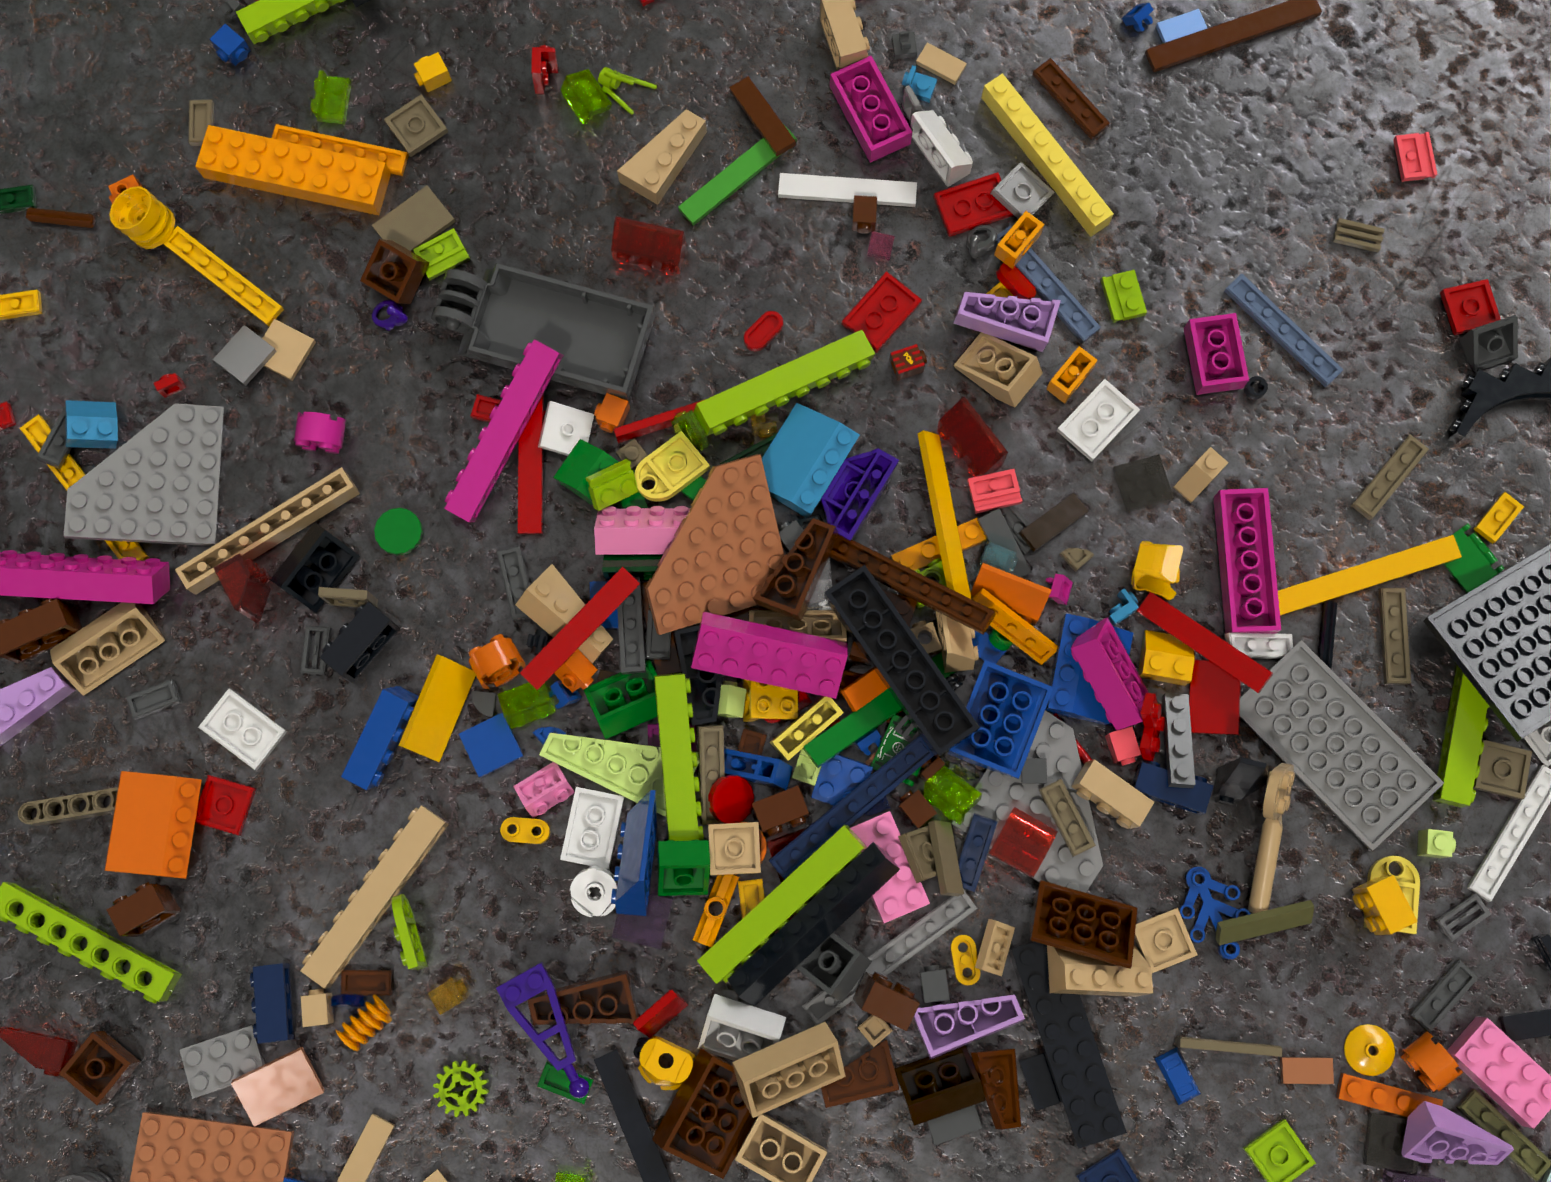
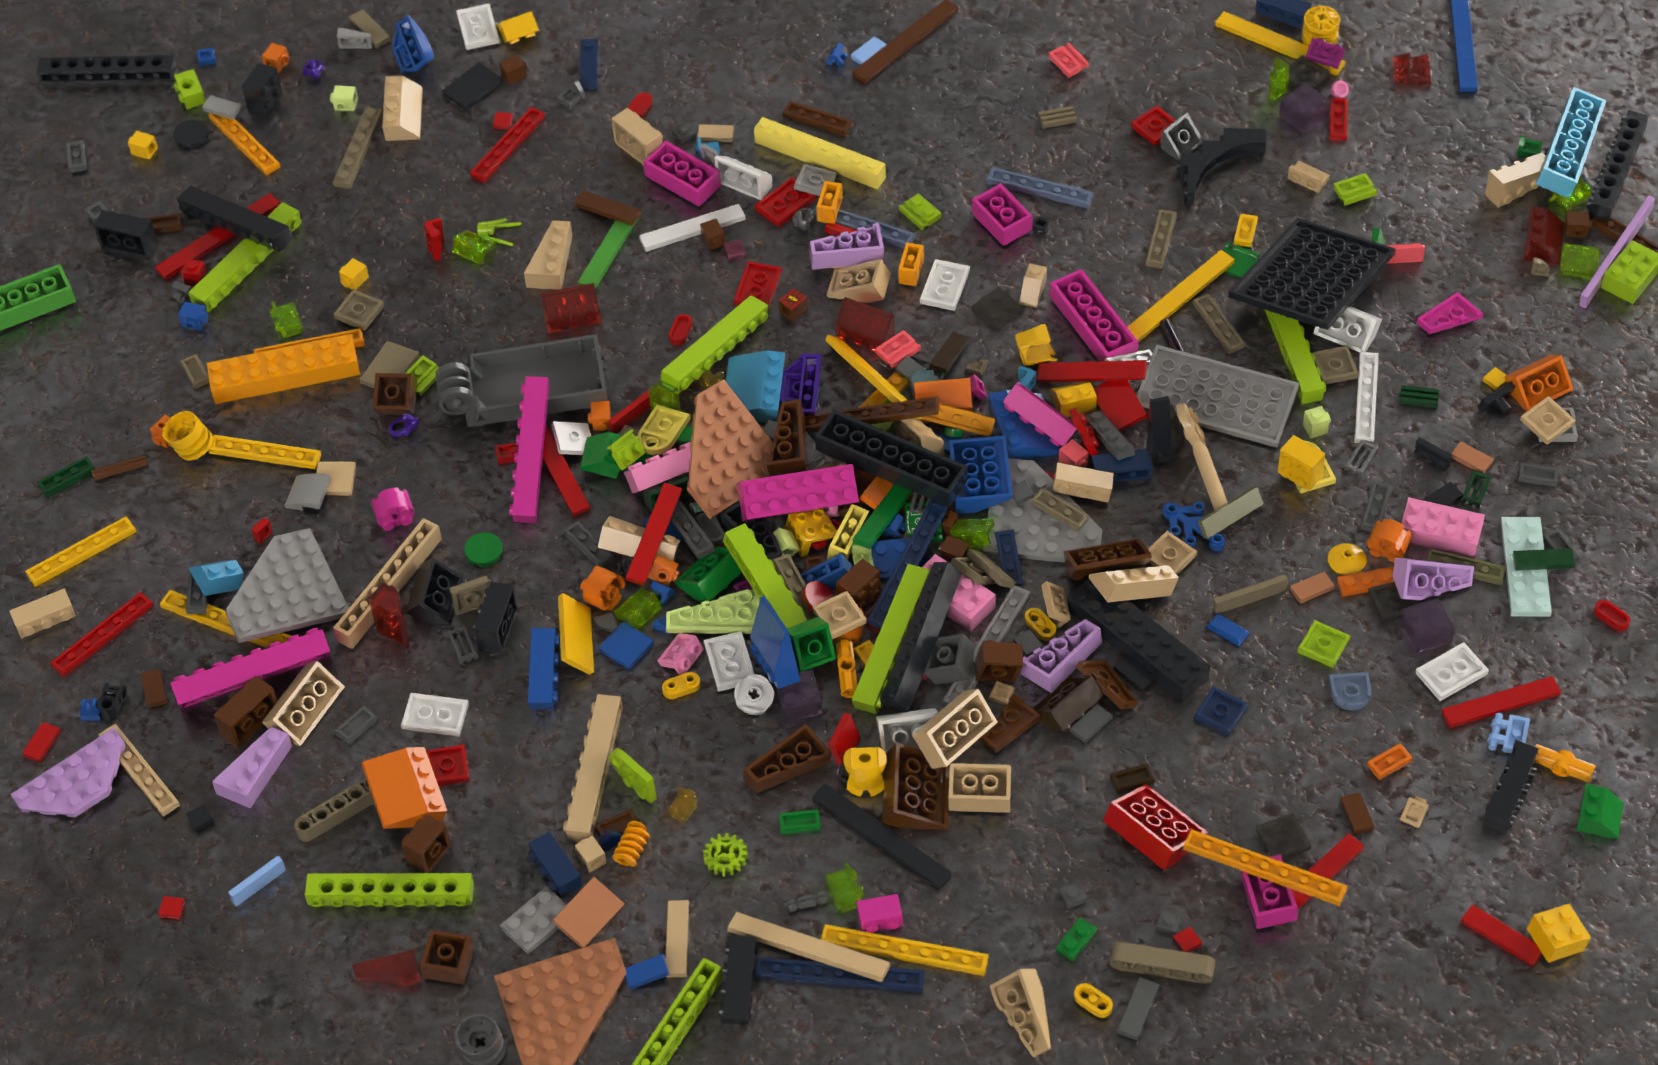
camera: 25 degrees left, 25 degrees down
dark purple plate [496,962,589,1098] -> none
clear red slope [989,807,1058,878] -> none

